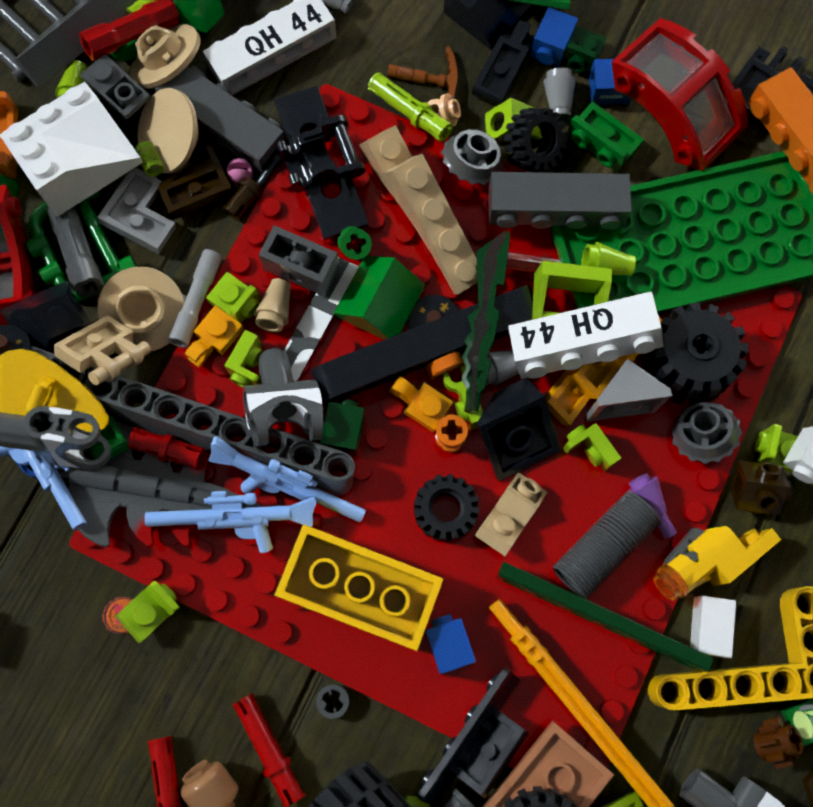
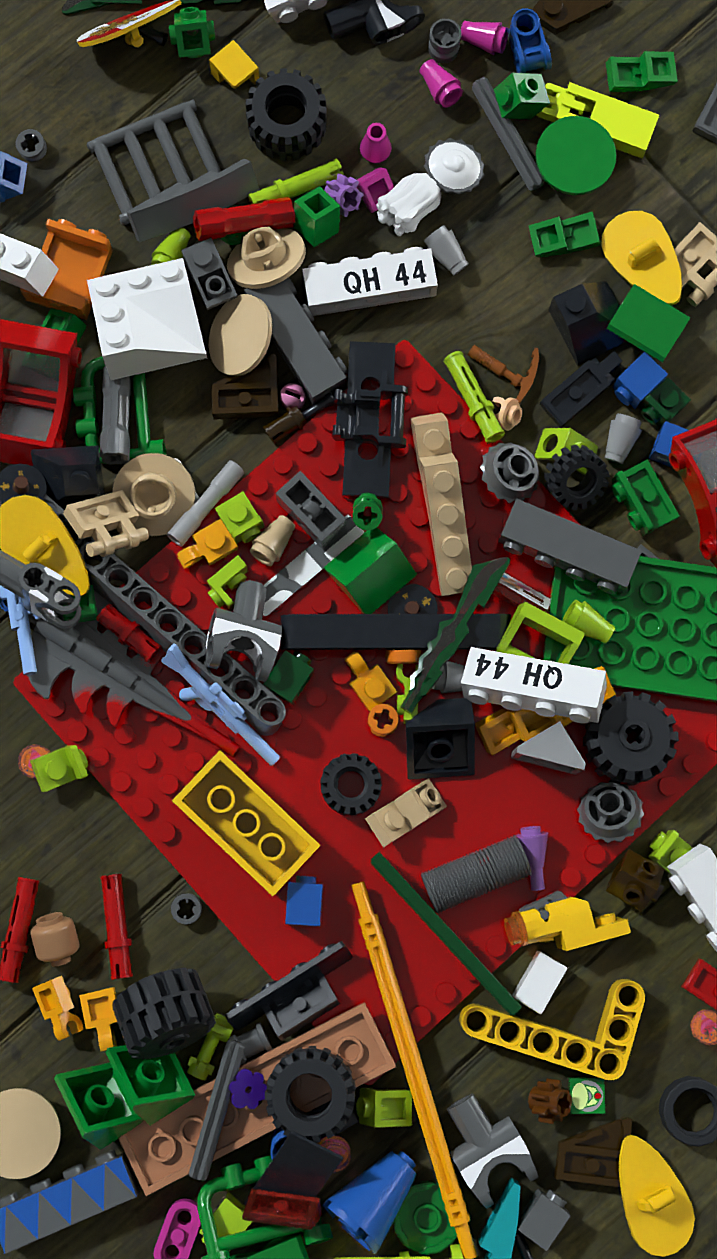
camera: 20 degrees right, 5 degrees up
light grey plate [98,167,176,254] -> none
lime piece [135,141,164,177] -> none
light blue piece [145,491,317,553] -> none
lime bracket [563,423,621,472] -> none

